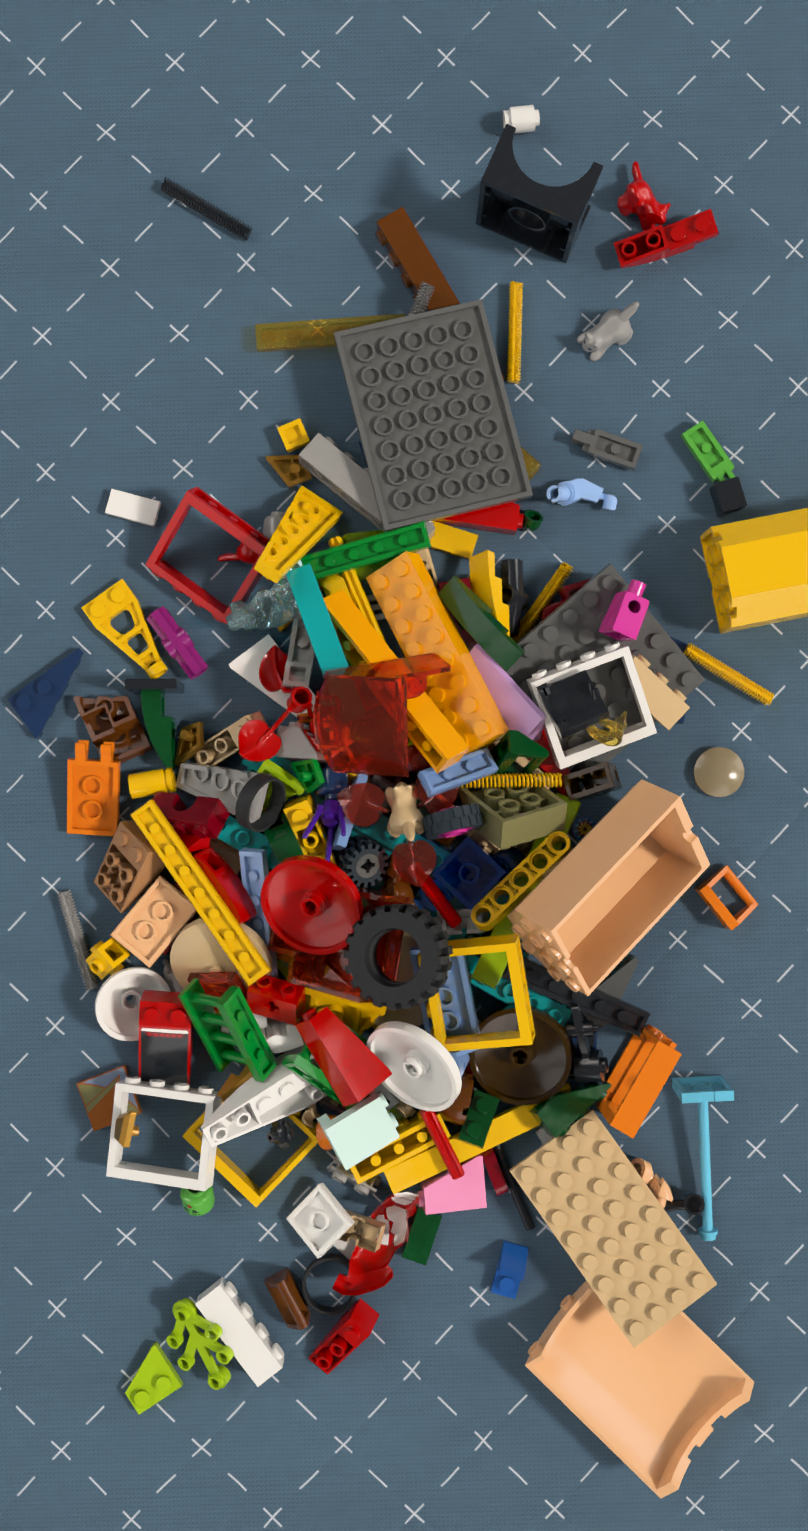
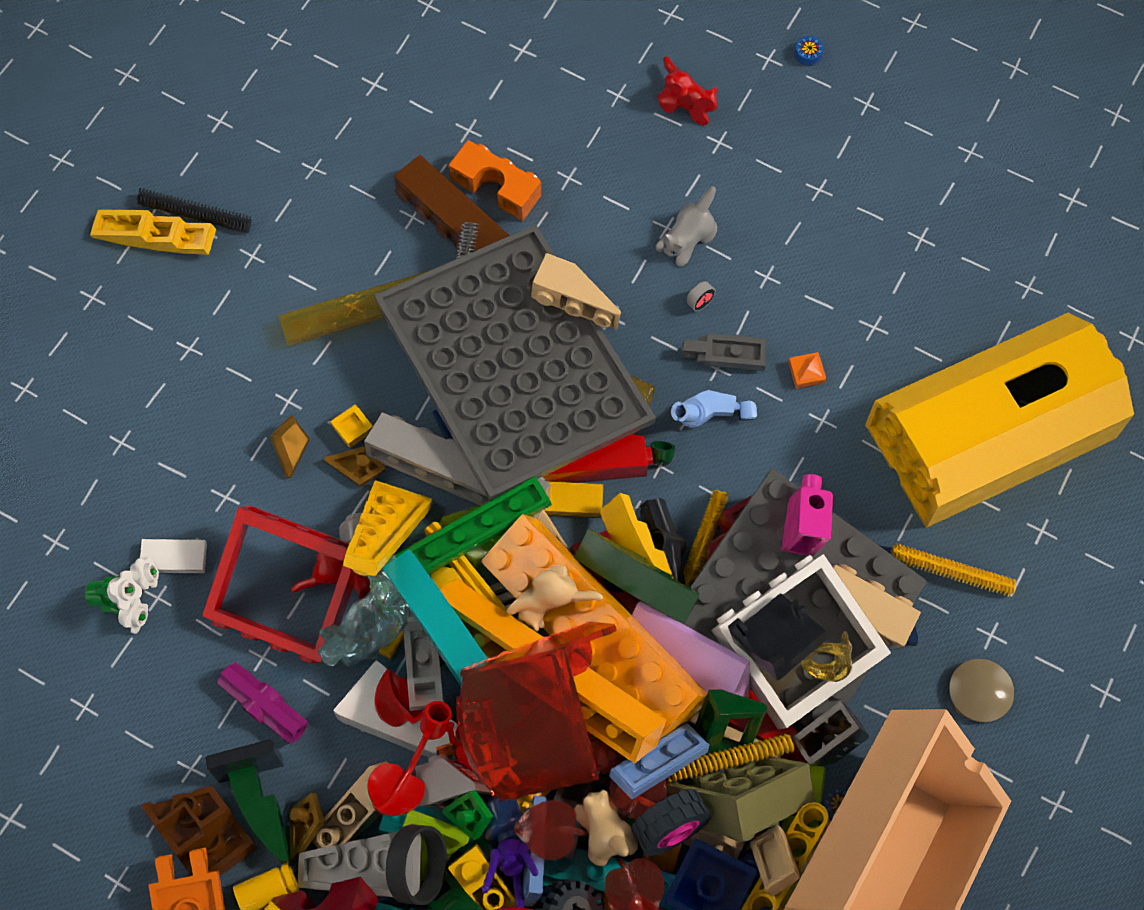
camera: 15 degrees left, 20 degrees down
dark blue wing [7,648,84,739] -> none
yellow plate [82,579,168,679] -> none
black piece [476,124,603,263] -> none
white brick [503,105,540,134] -> none
yellow axle [507,281,523,384] -> none
red slope [613,209,719,268] -> none
bright green hinge [680,420,735,483] -> none
orange tile [695,864,758,931] -> none
black panel [709,477,747,517] -> none
none -> white plant [85,556,159,634]
none -> yellow slope [90,210,216,255]
none -> pearl gold piece [269,416,310,478]
none -> orange arch [449,140,542,222]
none -> tan animal [506,565,603,632]
none -> tan slope [531,253,621,330]
none -> light grey tile [687,281,716,311]
none -> tan tile [750,824,801,897]
none -> orange tile [788,352,826,389]
none -> tile [795,36,824,65]

